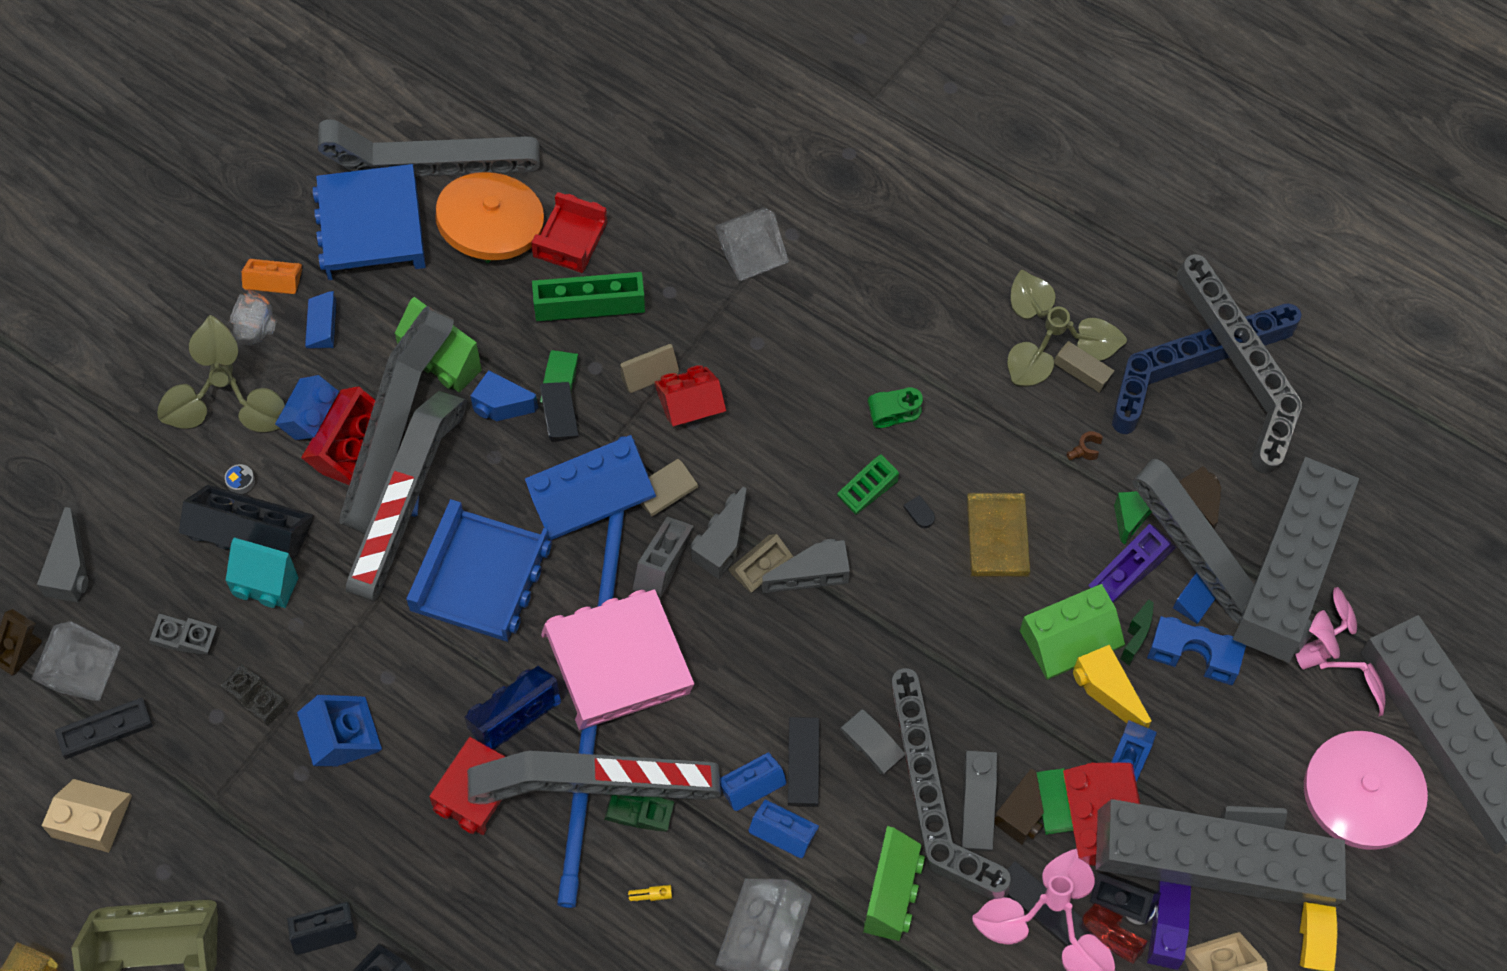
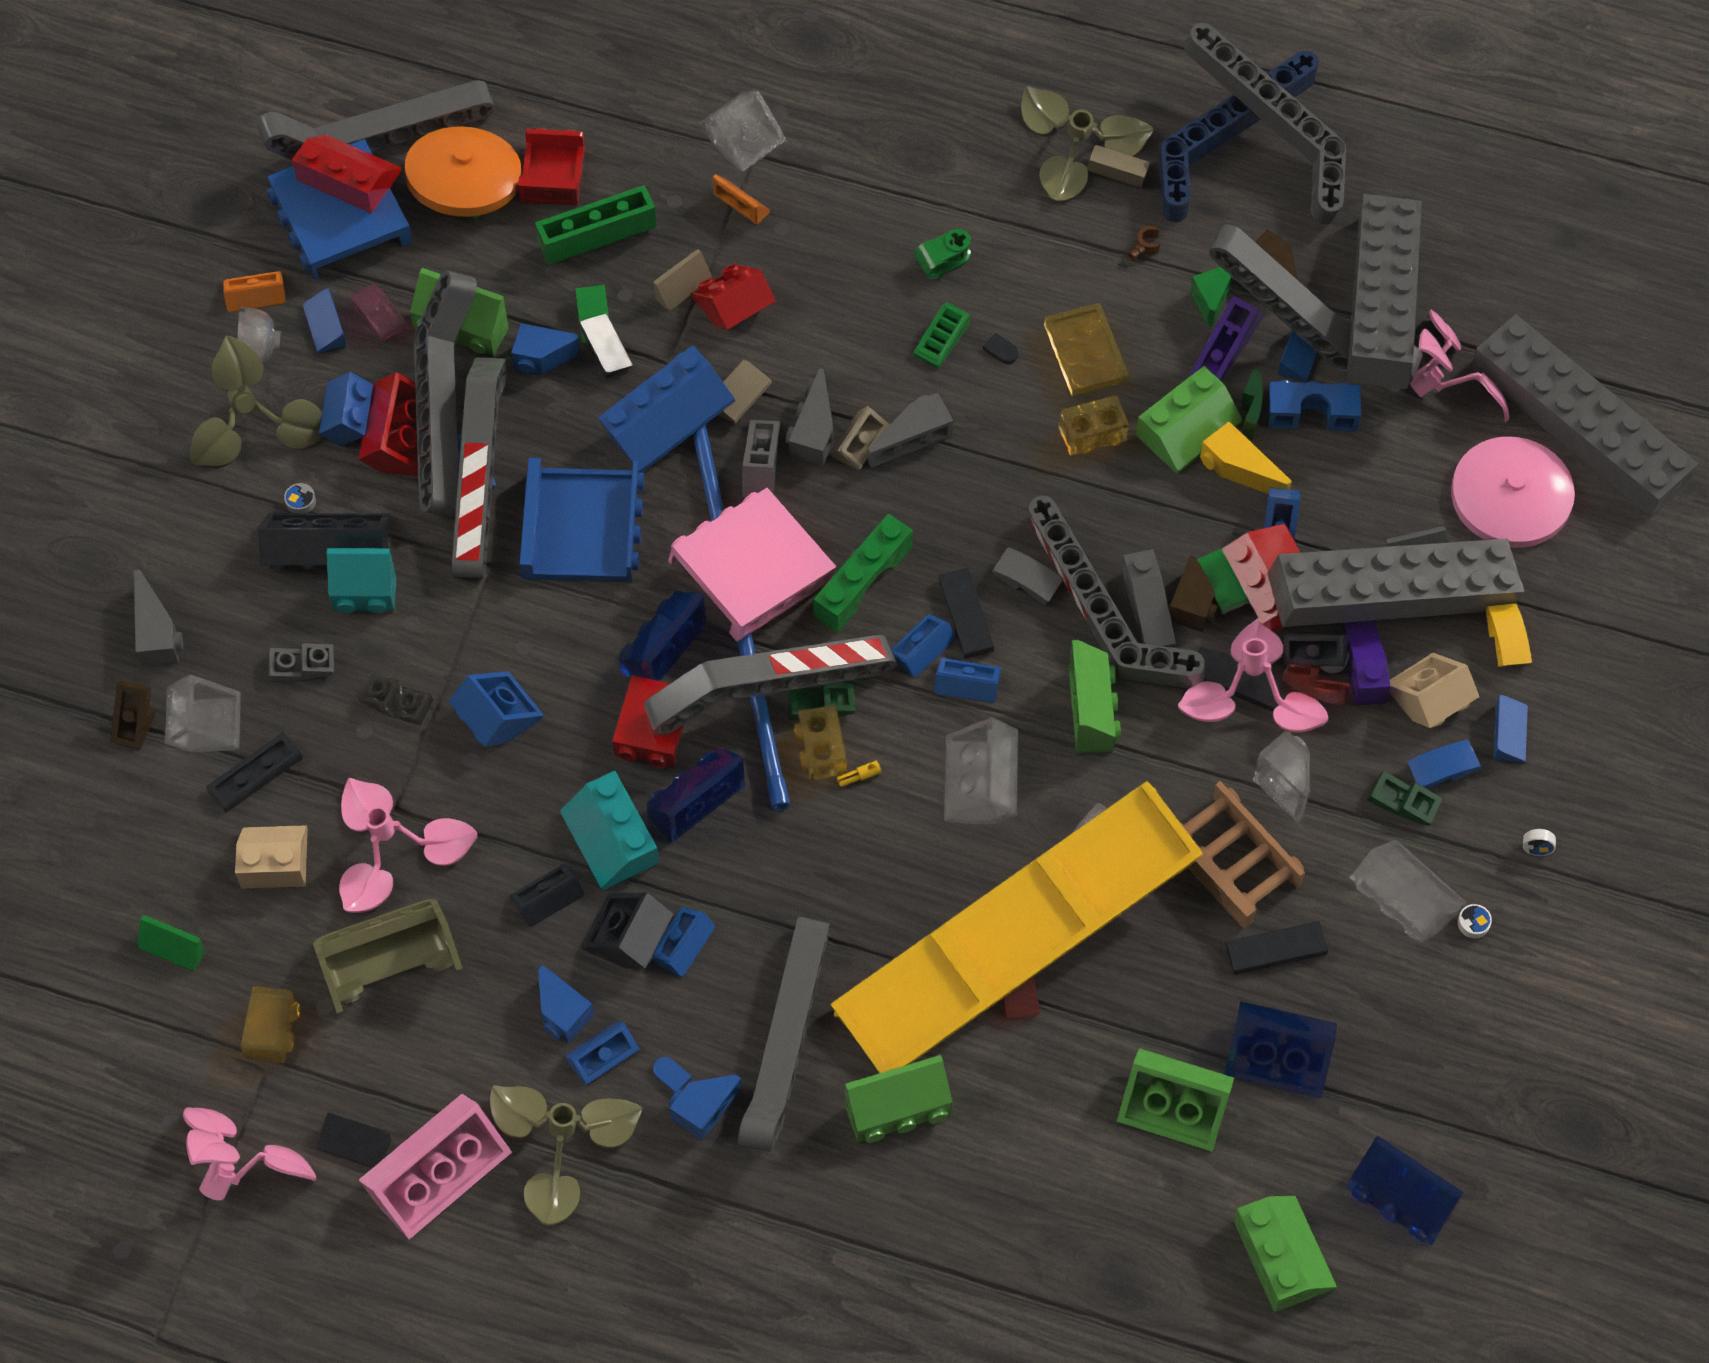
camera: 15 degrees left, 0 degrees up
none -> red slope [292,135,402,214]
none -> bright pink plant [339,778,477,913]
none -> clear pink slope [350,283,408,341]
none -> teal slope [560,771,659,890]
none -> clear blue slope [646,747,745,843]
none -> orange slope [713,174,770,225]
none -> clear yellow brick [793,705,847,781]
none -> green arch [813,514,913,633]
none -> clear yellow brick [1058,395,1129,455]

